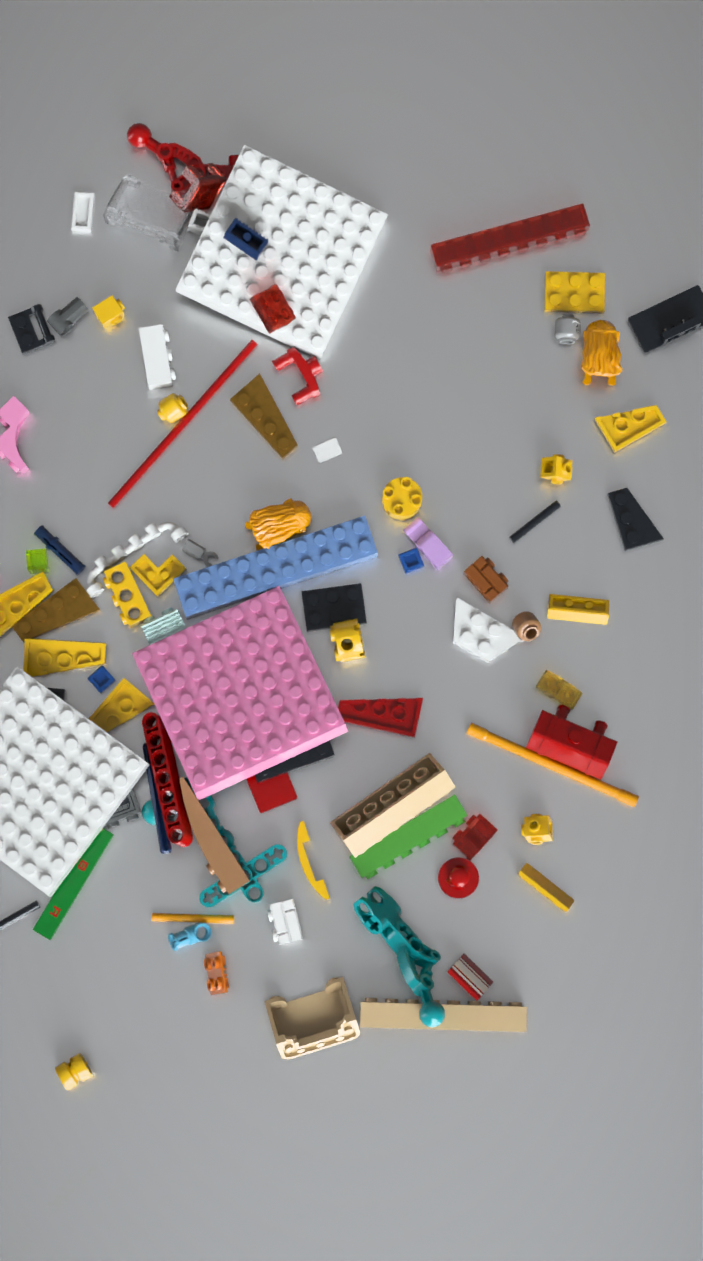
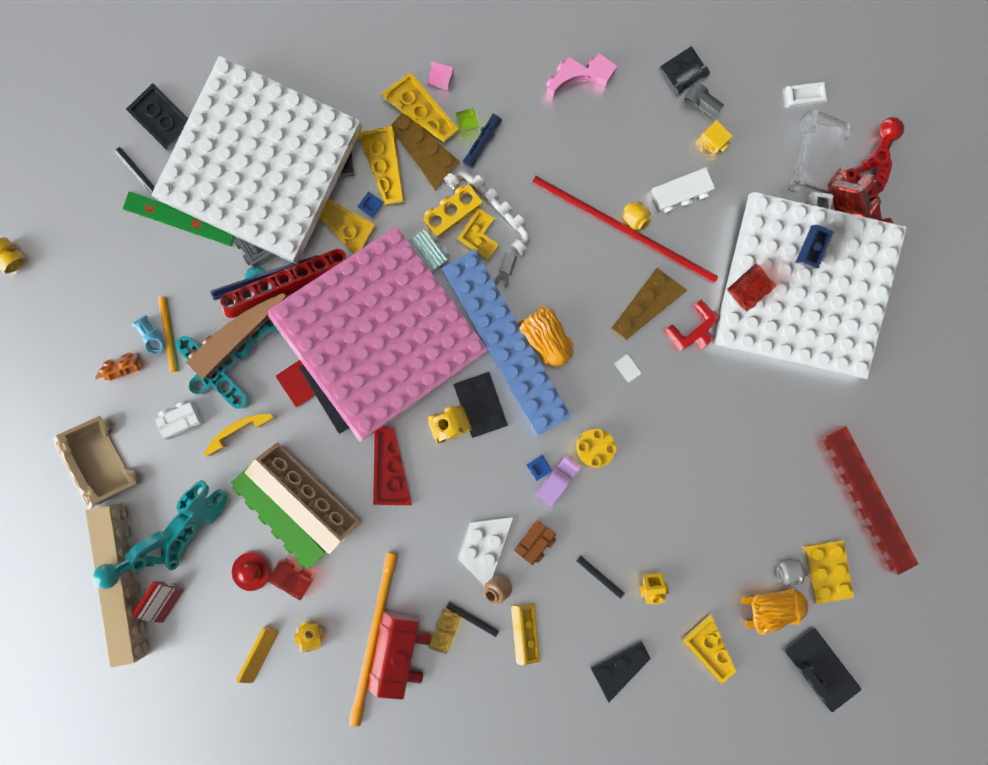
camera: 75 degrees right, 5 degrees up
none -> black bar [446,601,499,637]

